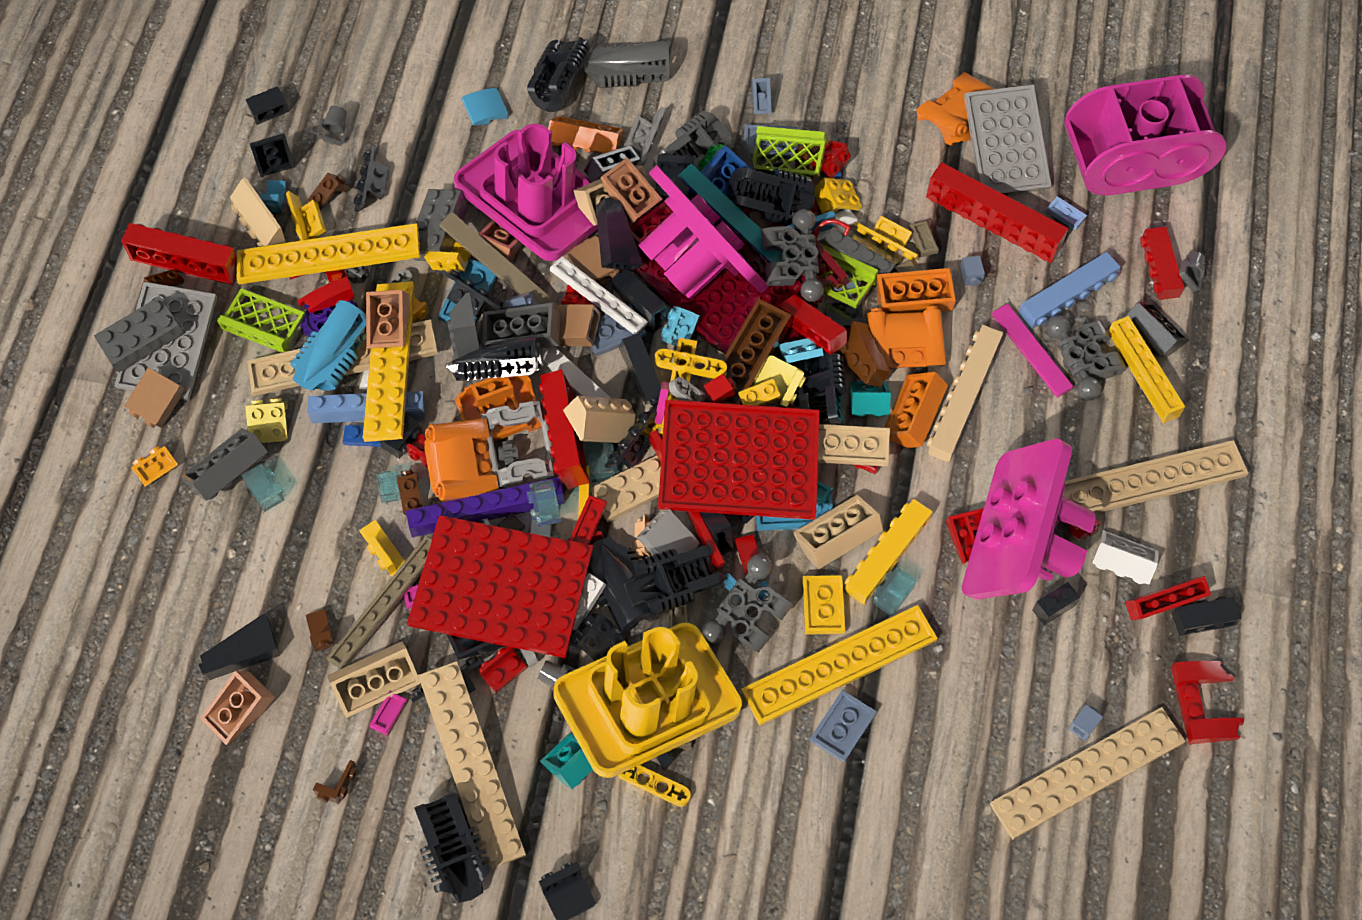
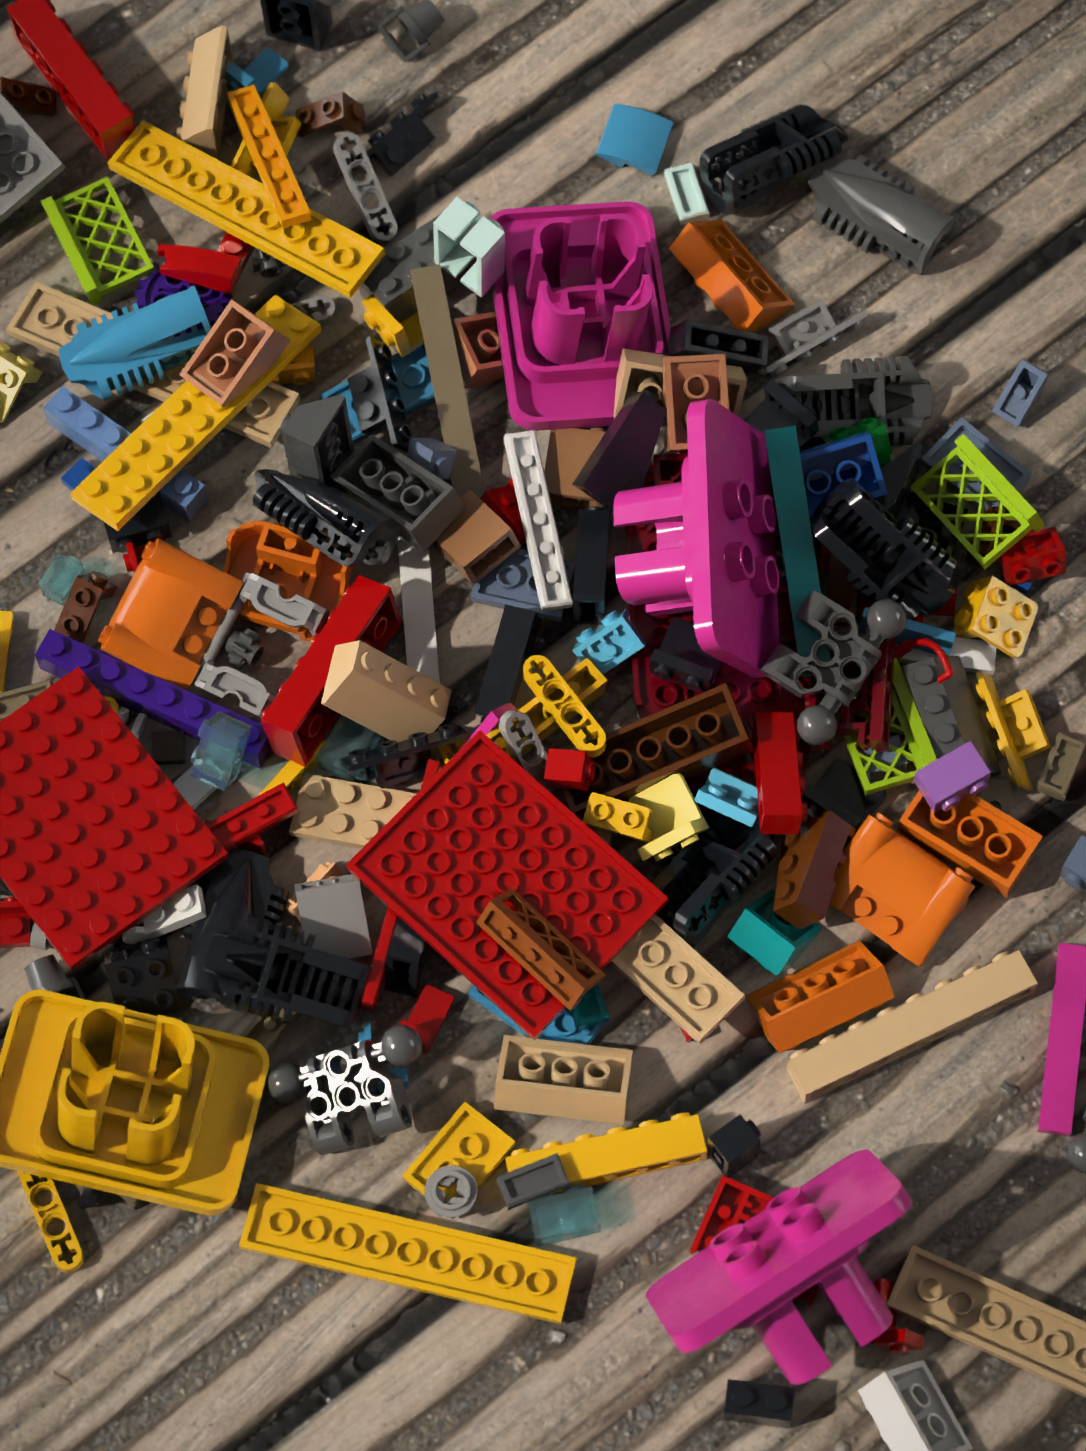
camera: 45 degrees right, 5 degrees up
sand blue plate [809,690,877,763] -> none
none -> light orange plate [226,85,311,228]
none -> light grey beam [333,132,398,244]
none -> light grey gear [425,1165,478,1219]
none -> light aqua piece [433,197,505,298]
none -> dark orange fence [476,888,606,1010]
none -> dark grey tile [496,1153,570,1210]
none -> black bracket [650,618,722,693]
none -> light aqua tile [664,162,710,225]
none -> black brick [707,1114,761,1178]
none -> medium lavender brick [914,741,991,813]

